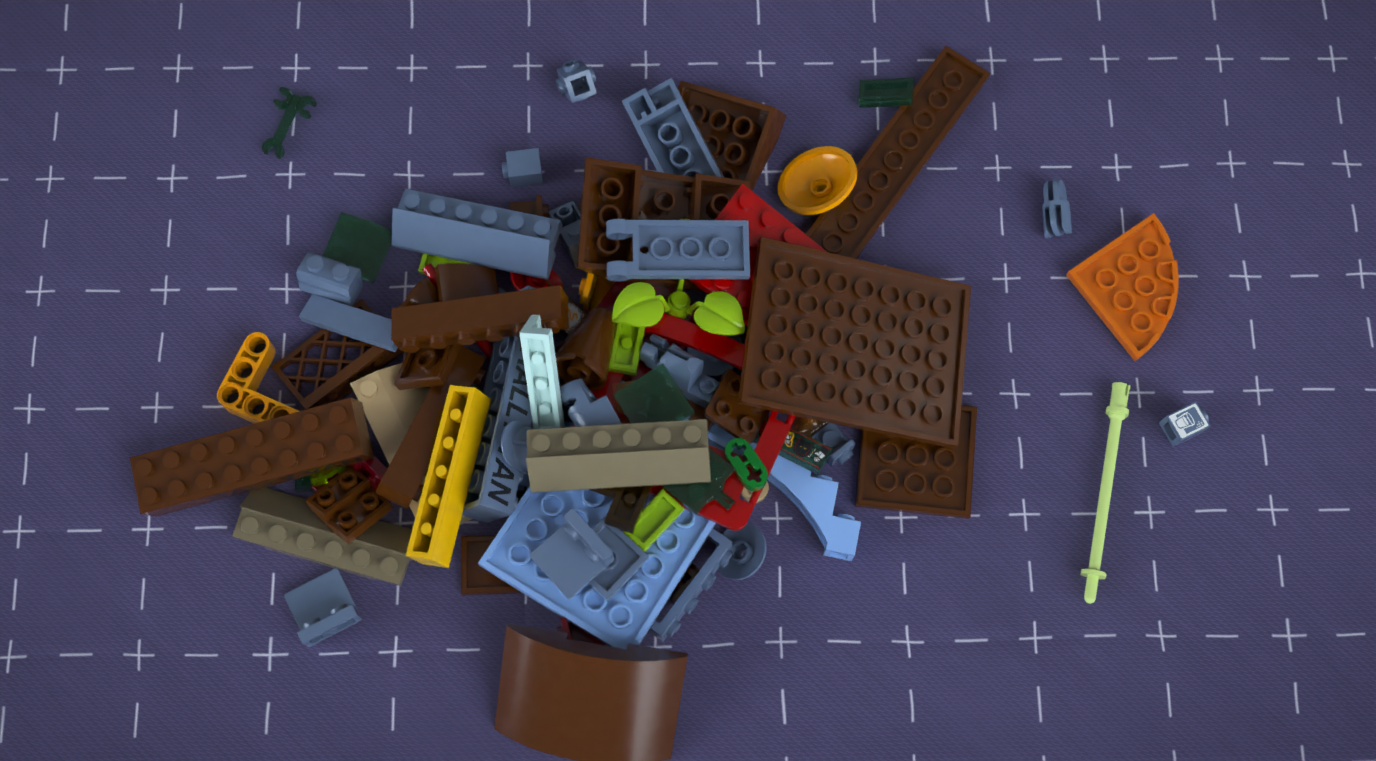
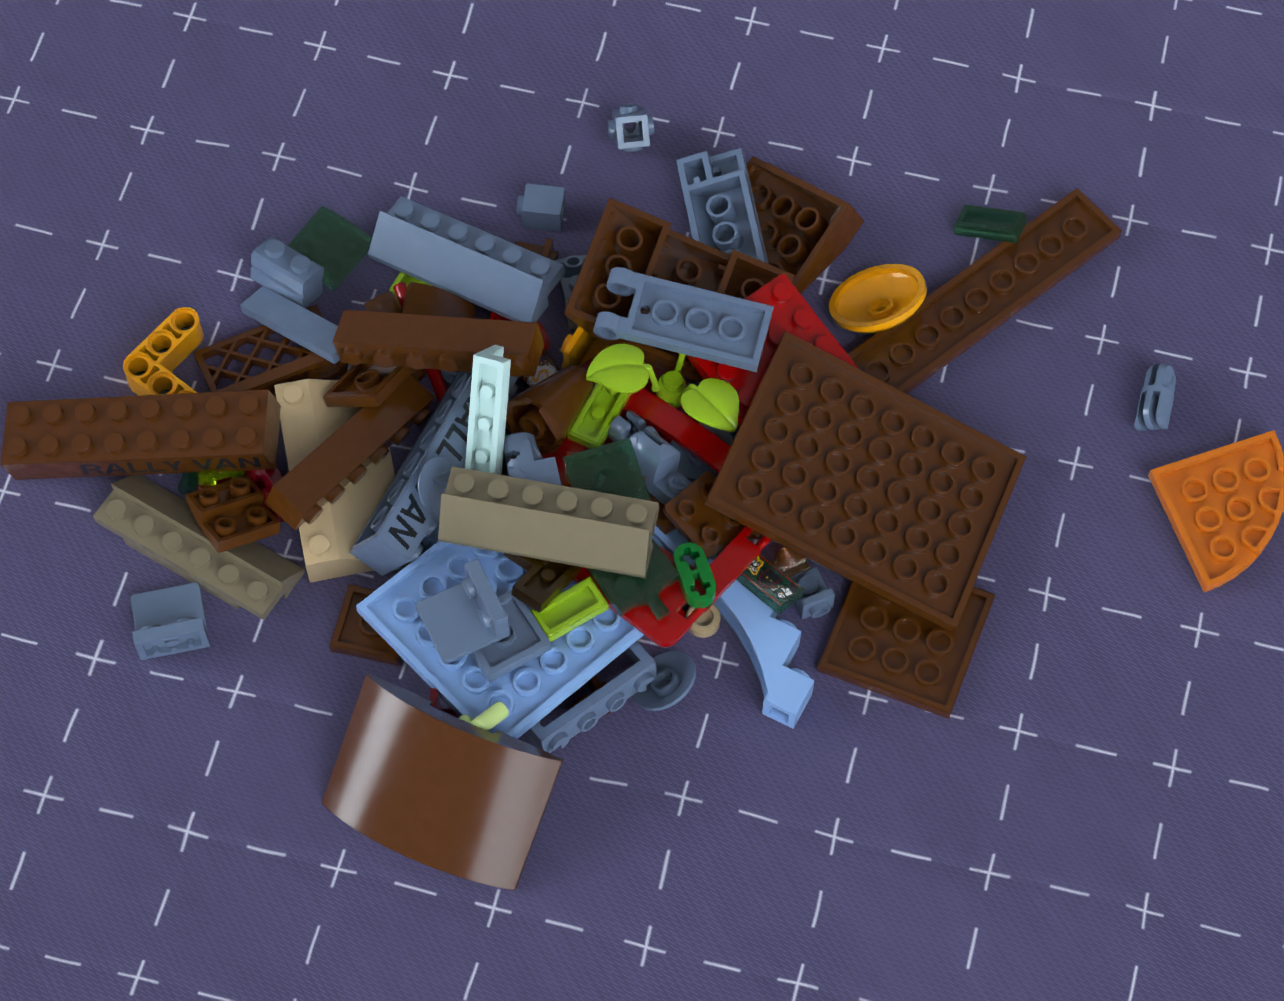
camera: 20 degrees right, 10 degrees down
clear green bar [262,87,317,159] -> none
yellow brick [406,385,491,568] -> none
yellowish green bar [1080,382,1131,604] -> none
sand blue brick [1159,402,1210,447] -> none
none -> yellowish green arm [459,701,509,731]

